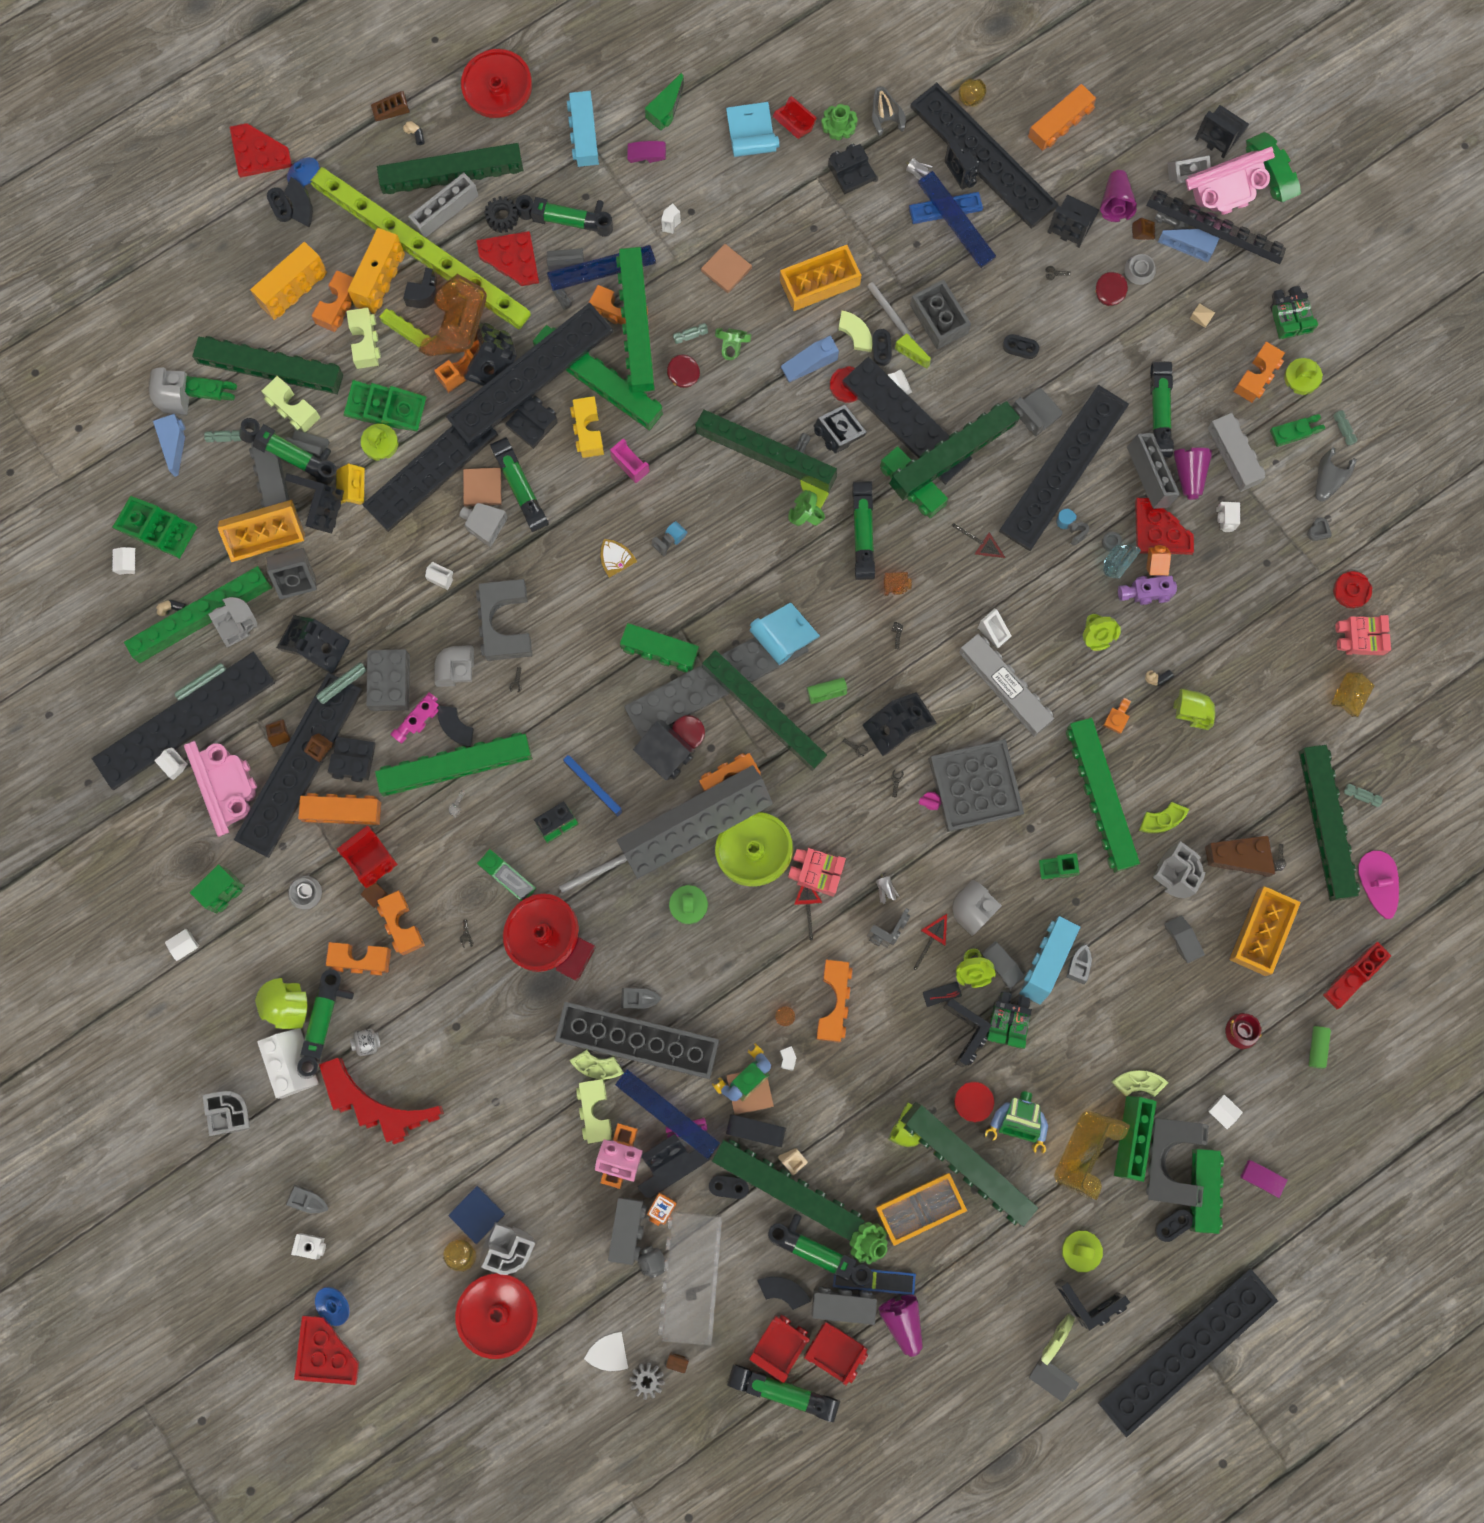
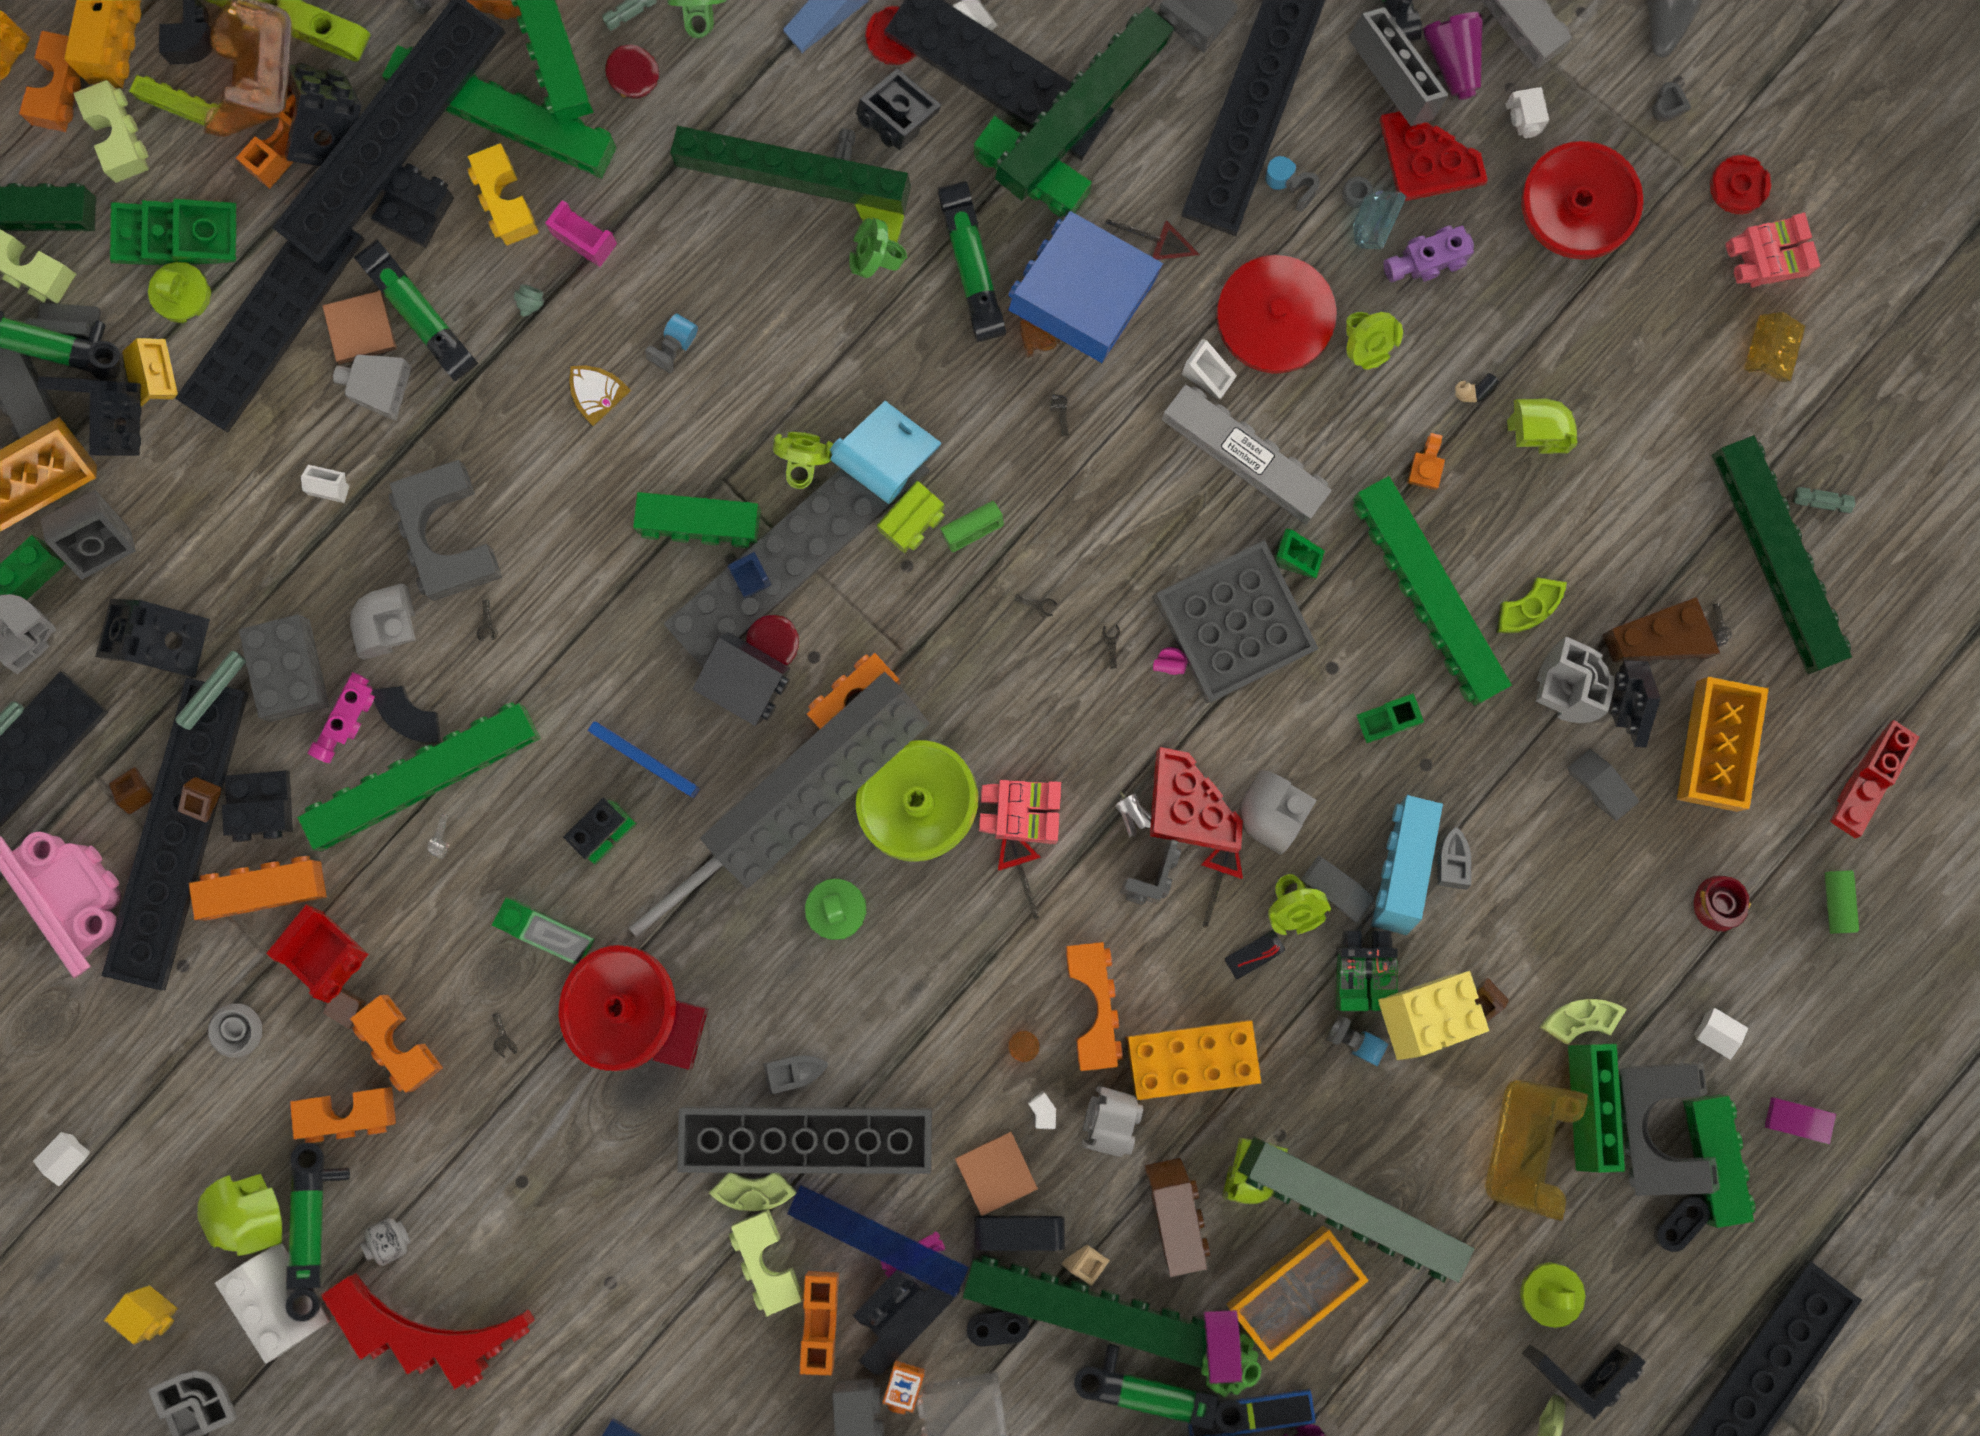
camera: 15 degrees left, 5 degrees up
green brick [189,864,245,914] -> none
bright pink brick [595,1139,642,1182] -> none
dark green brick [702,650,827,771] -> none
torso [712,1044,771,1102] -> none
black bracket [863,692,937,756] -> none
black bracket [943,998,992,1067] -> none
red tile [954,1082,994,1122] -> none
torso [985,1091,1048,1154] -> none
orange brick [1146,545,1171,575] -> none
dark pink shield [1358,851,1399,919] -> none
none -> yellow brick [105,1285,178,1344]
none -> sand green plate [514,284,544,317]
none -> dark blue panel [727,552,772,599]
none -> lime tile [772,432,833,489]
none -> lime brick [877,481,945,553]
none -> brick [1008,211,1163,363]
none -> light grey brick [1082,1086,1143,1157]
none -> light orange brick [1126,1020,1261,1100]
none -> wedge [1144,1157,1210,1277]
none -> plate [1150,747,1243,853]
none -> magenta slope [1204,1310,1242,1384]
none -> red dish [1216,255,1336,374]
none -> green slope [1274,528,1325,579]
none -> leg [1325,1015,1389,1066]
none -> light yellow piece [1378,971,1489,1061]
none -> reddish brown slope [1474,978,1509,1022]
none -> red dish [1521,141,1643,260]
none -> black plate [1608,660,1661,748]

